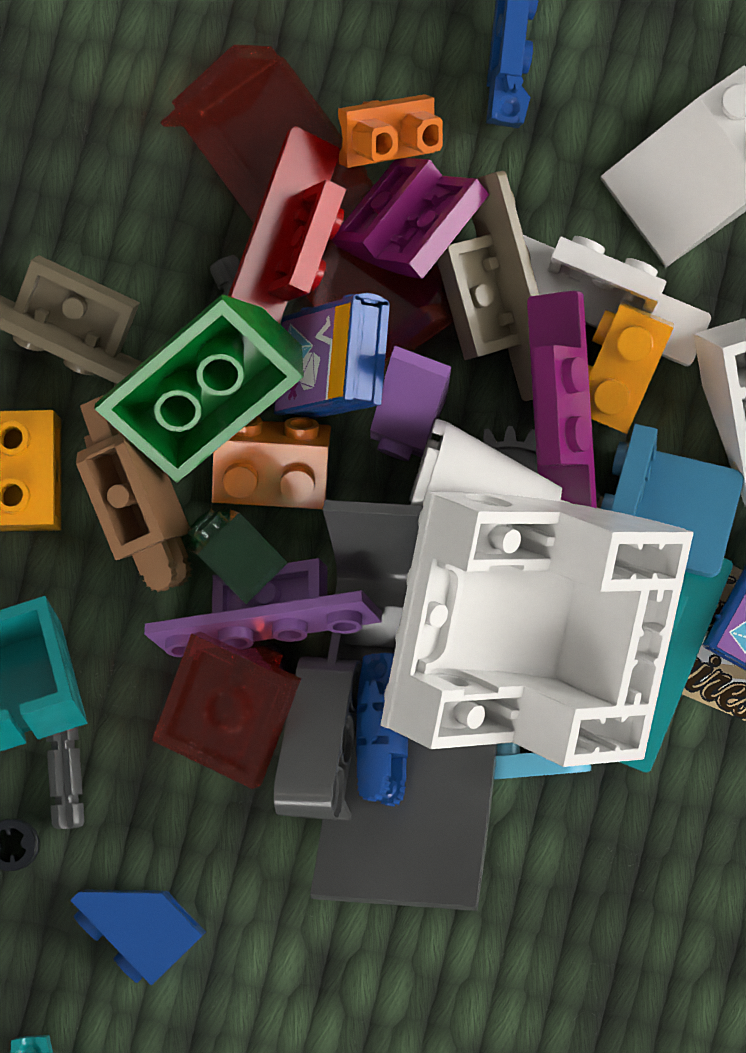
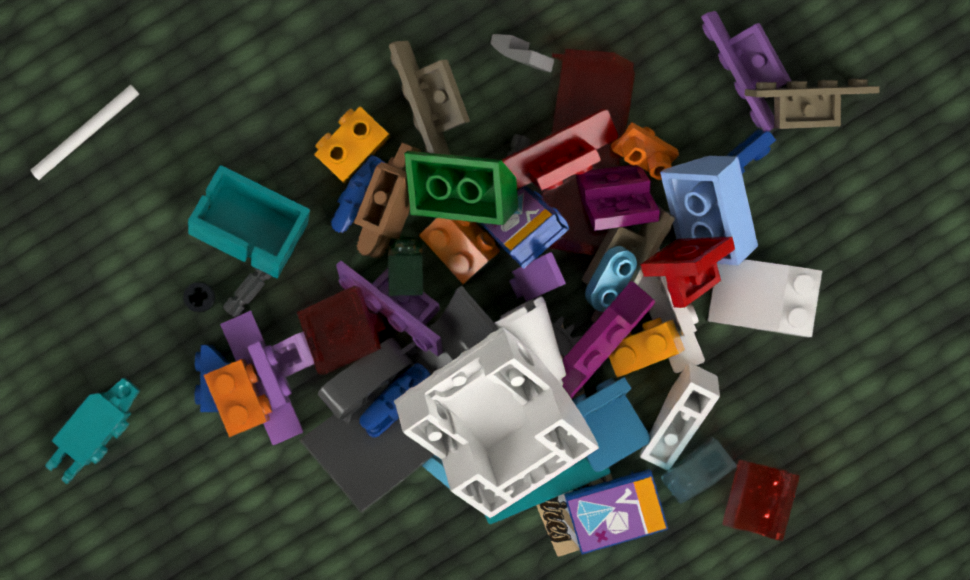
camera: 45 degrees right, 5 degrees up
none -> orange bracket [204,359,272,437]
none -> medium lavender bracket [220,311,304,445]
none -> lavender slope [272,329,325,377]
none -> blue hinge [330,155,385,233]
none -> light grey slope [490,34,554,72]
none -> medium azure plate [585,246,637,312]
none -> red bracket [640,237,735,308]
none -> light blue slope [660,155,758,266]

